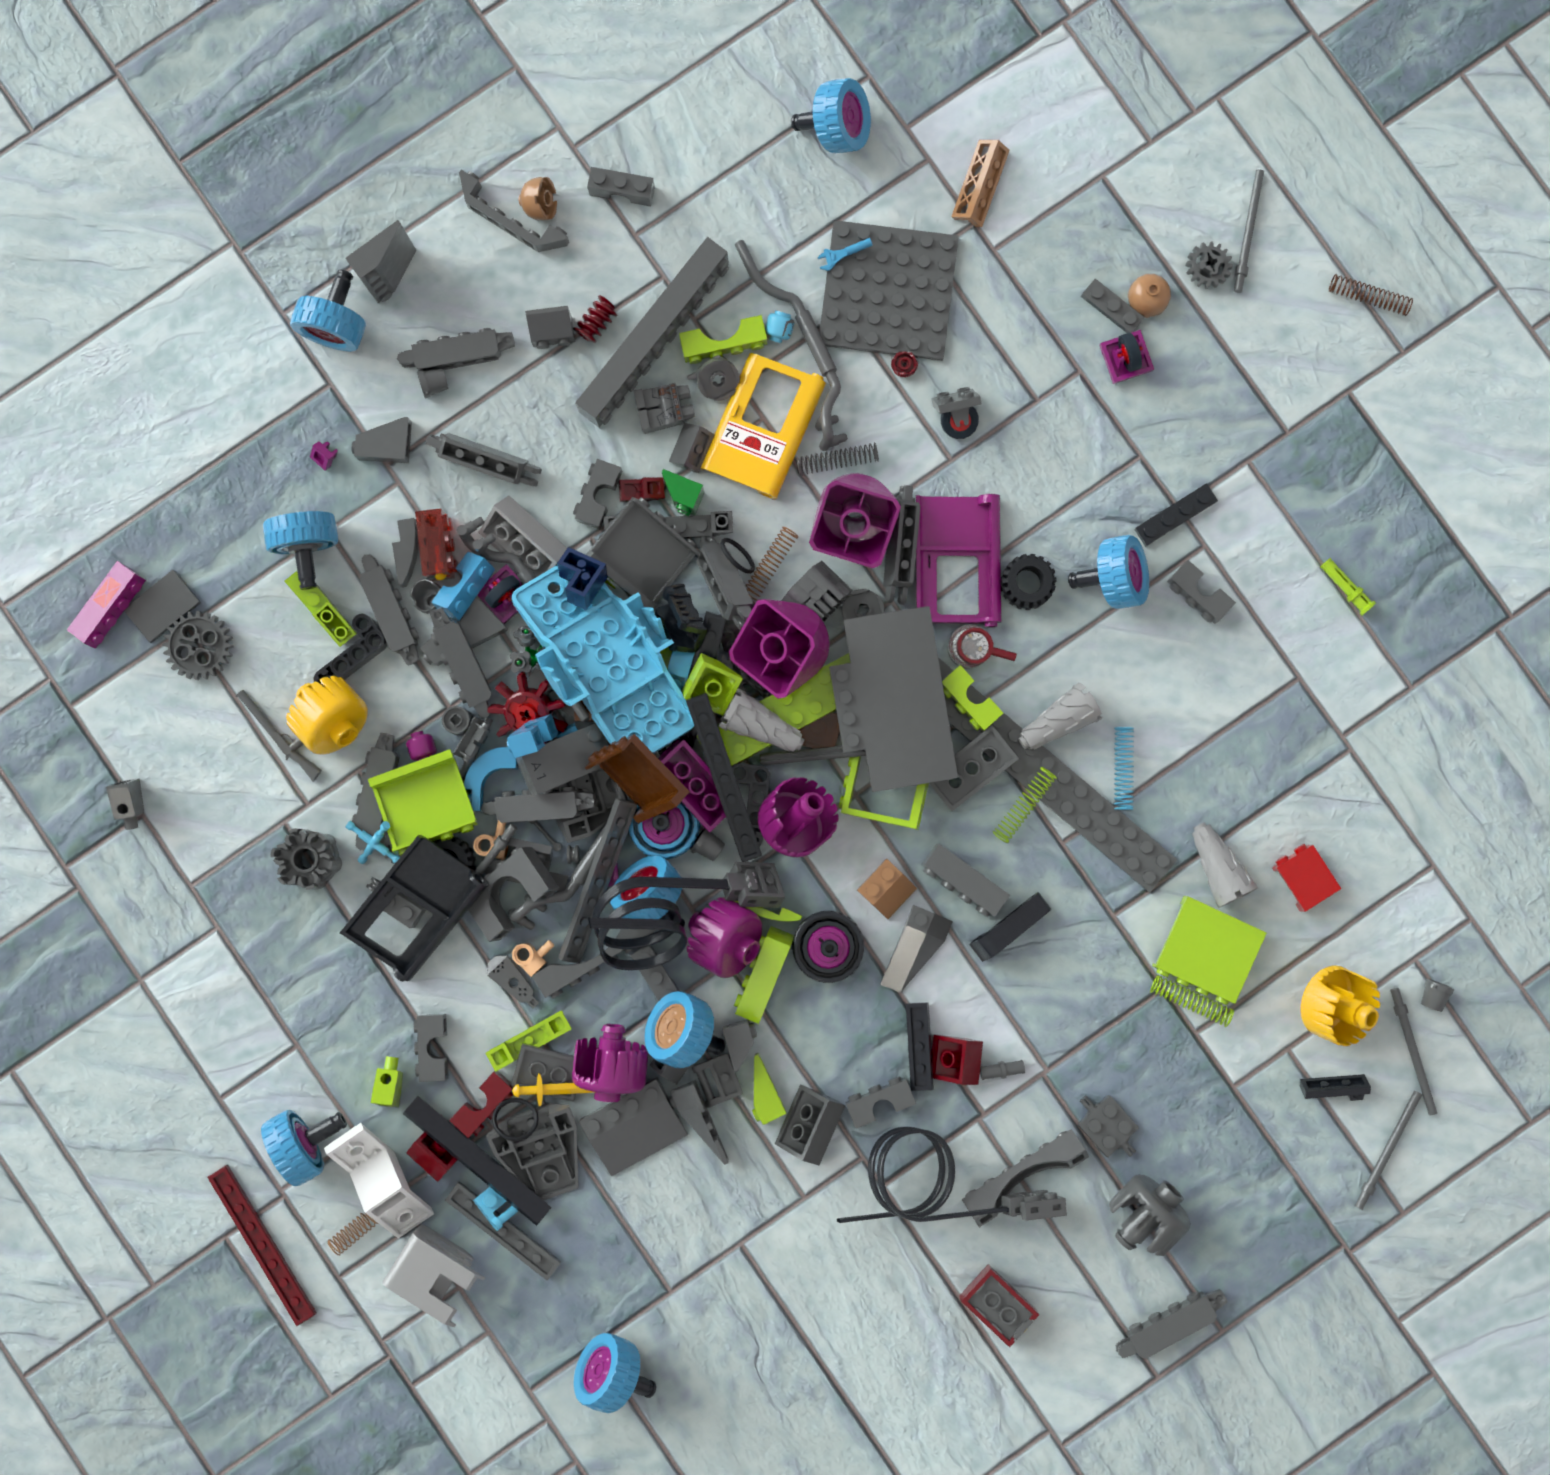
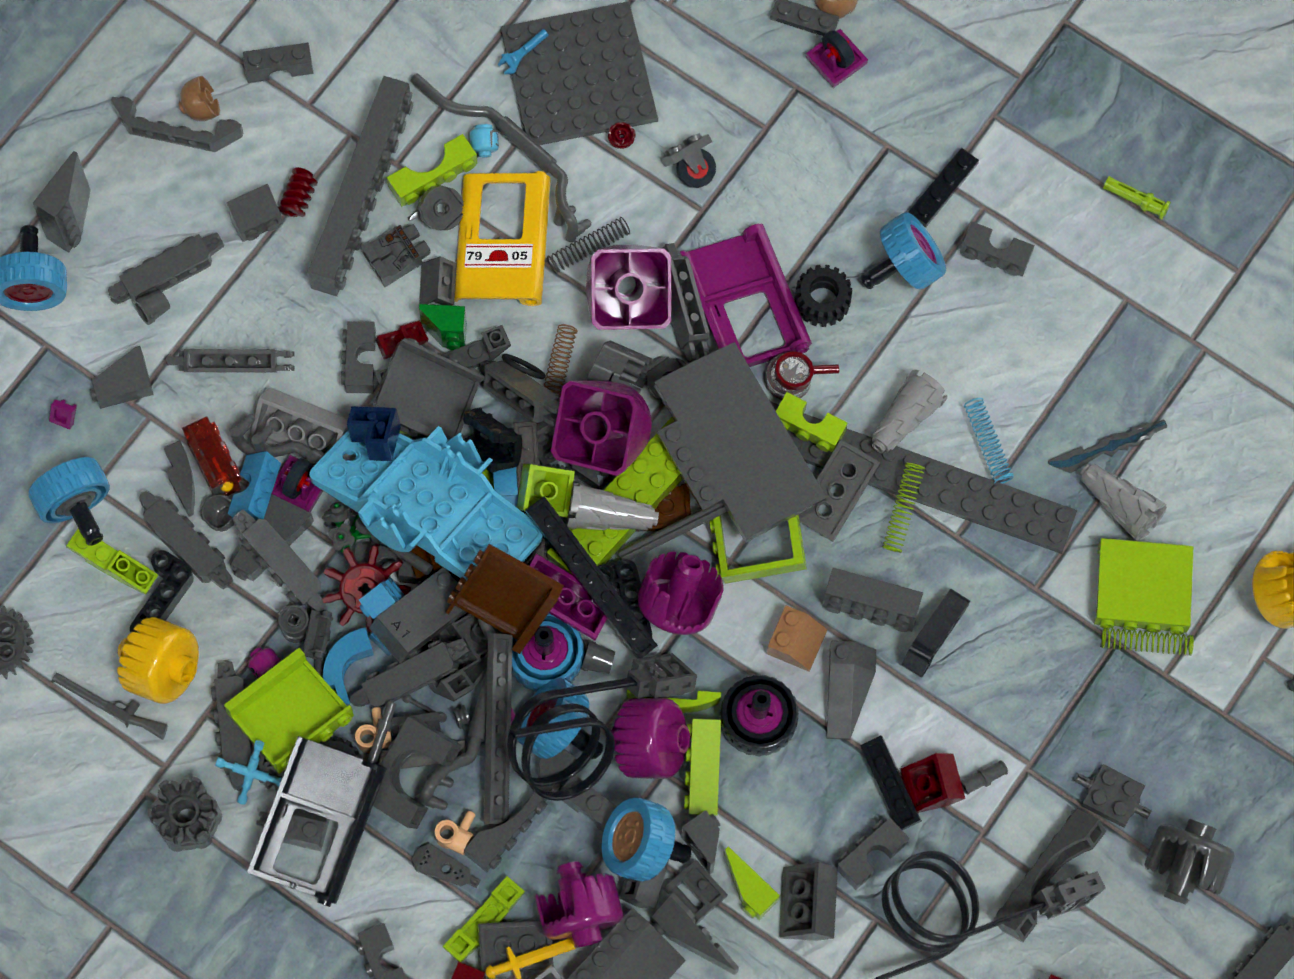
camera: 25 degrees left, 15 degrees down
red panel [1272,844,1341,912] -> none
none -> dark grey sword [1048,419,1167,473]

